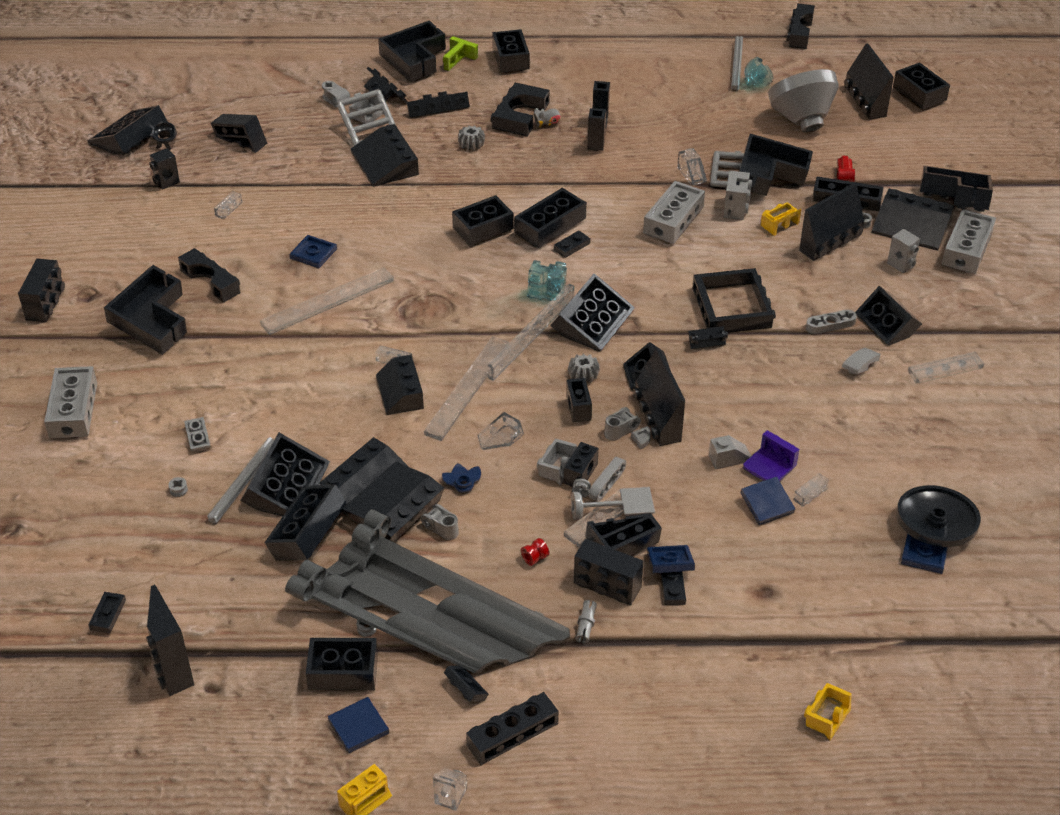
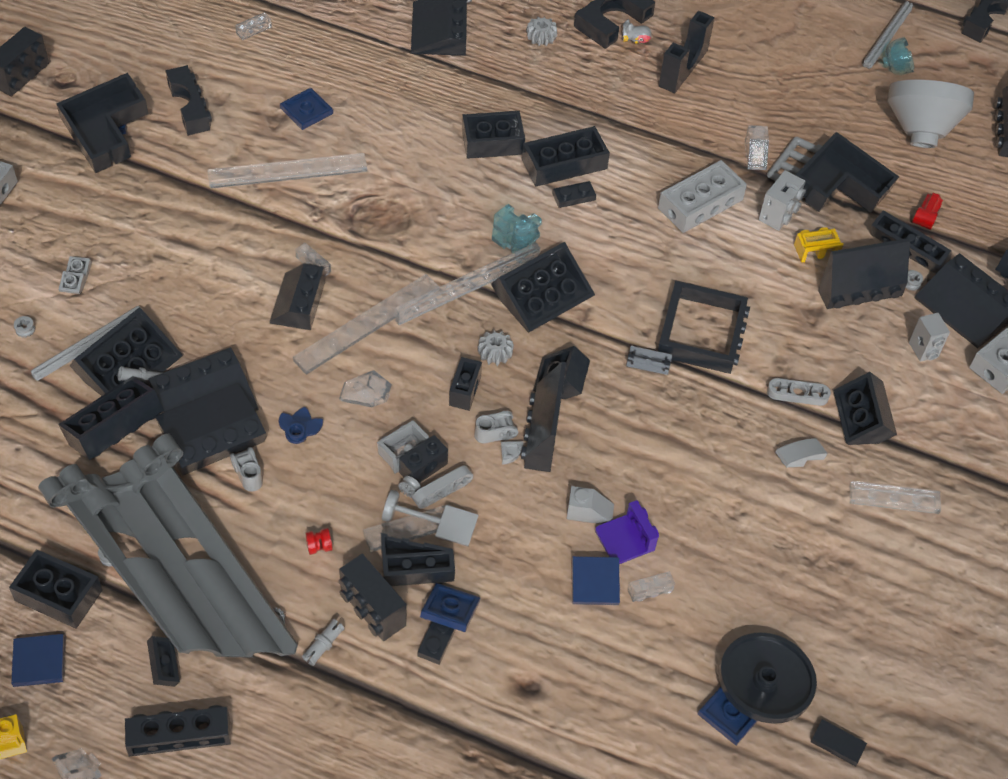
camera: 20 degrees right, 10 degrees up
none -> light grey pin [118,366,163,384]
none -> black tile [811,719,867,767]

